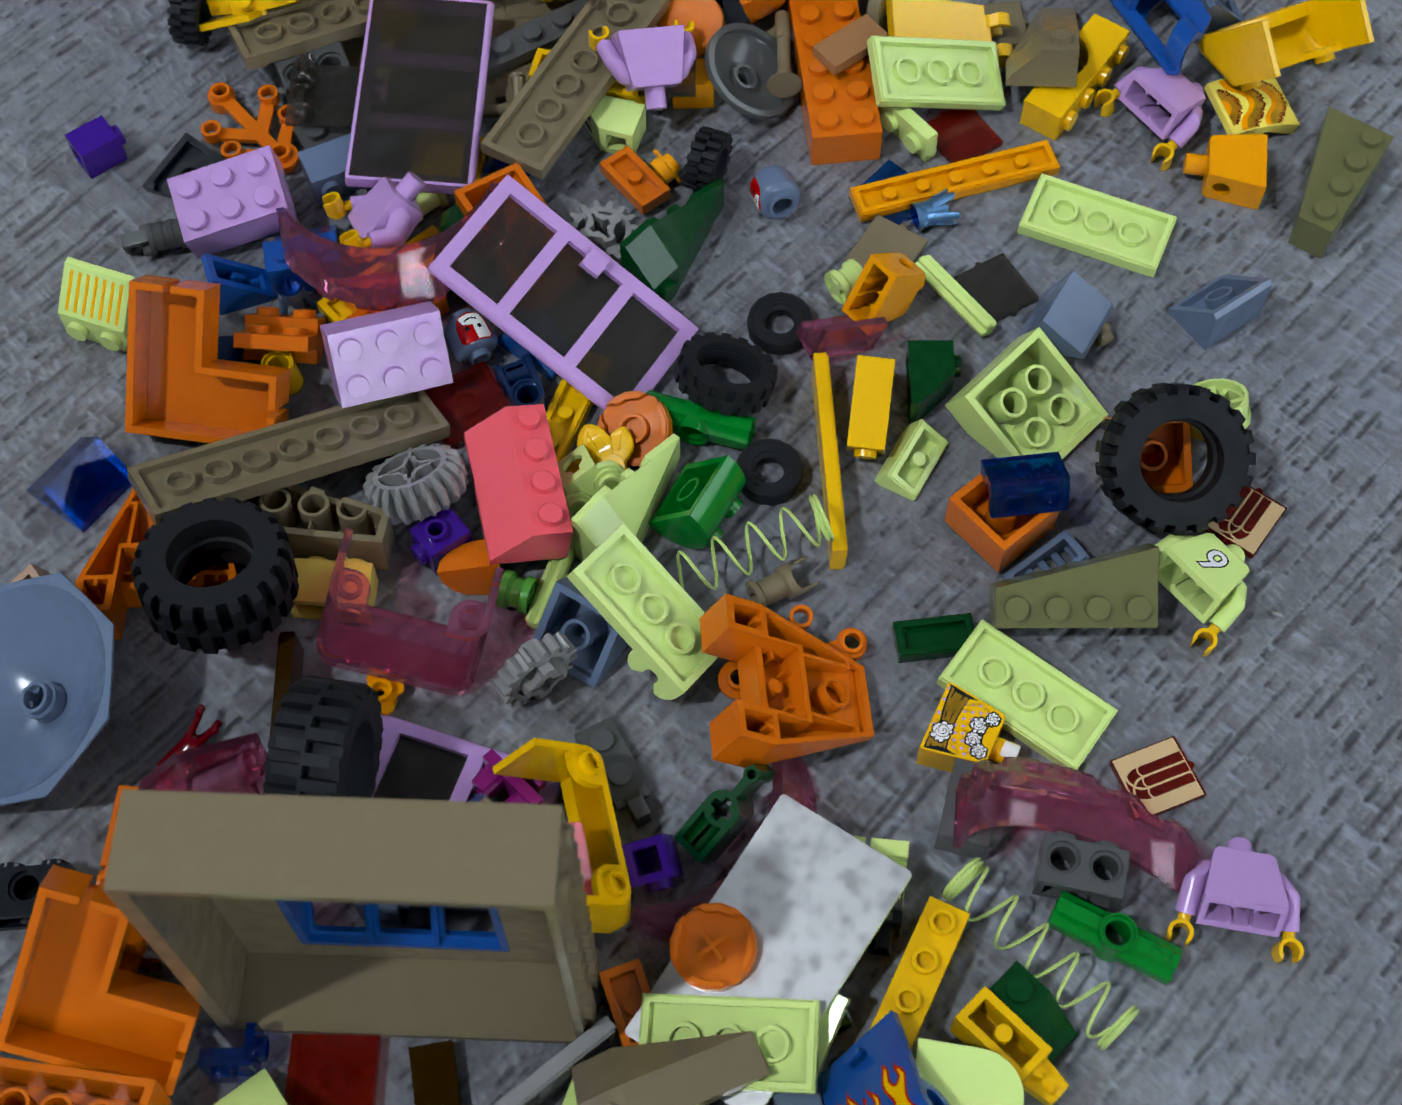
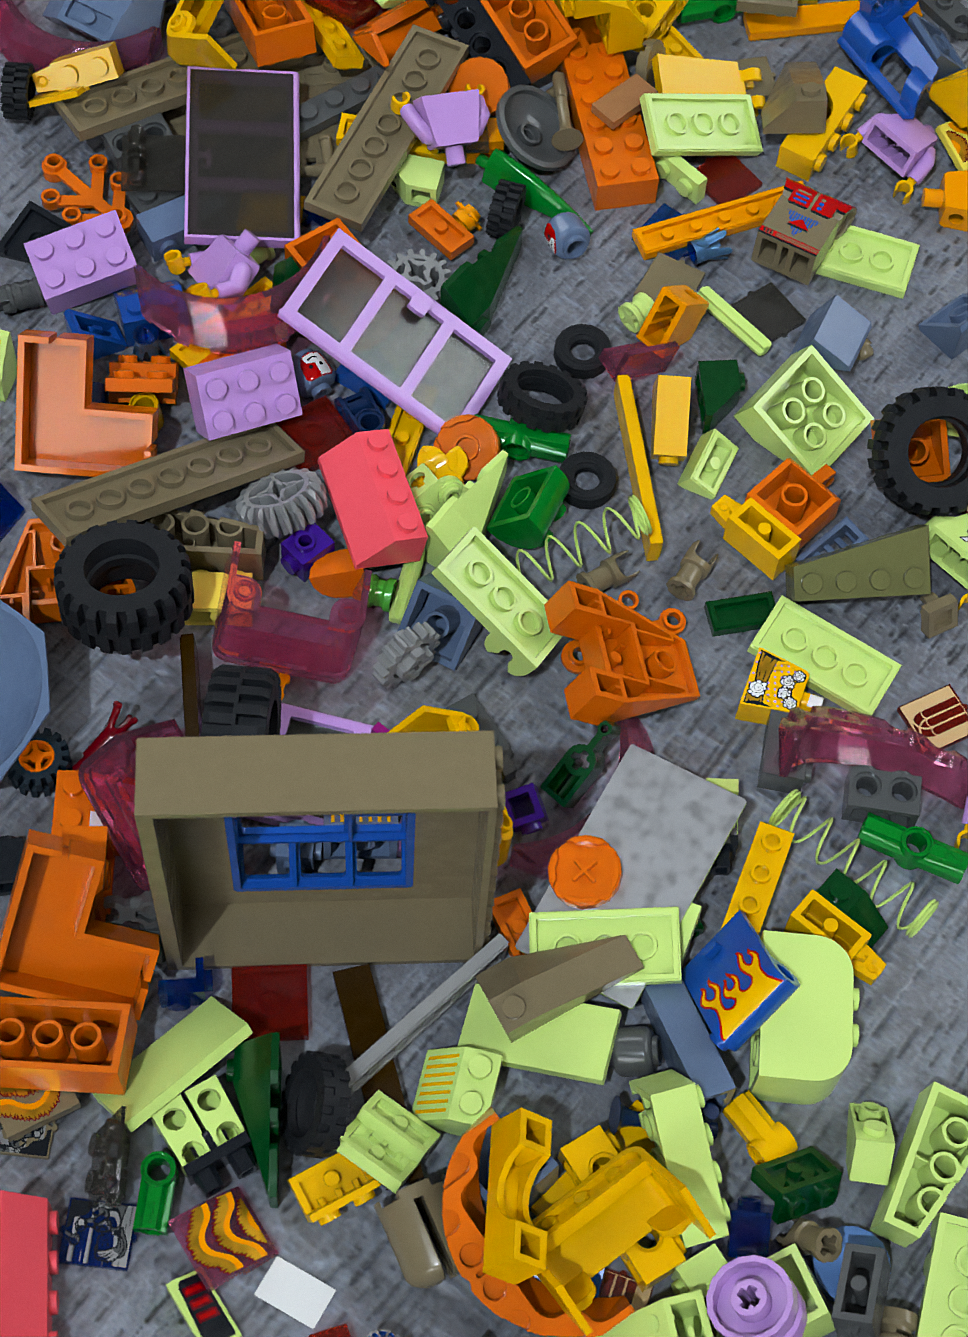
camera: 10 degrees left, 0 degrees up
clear blue bracket [980,452,1070,518] -> none
none -> black wheel [7,727,72,798]
none -> green piece [475,148,594,236]
none -> dark tan piece [666,540,718,601]
none -> yellow hinge [710,495,802,580]
none -> dark tan piece [751,178,857,285]
none -> dark tan tile [920,592,958,639]

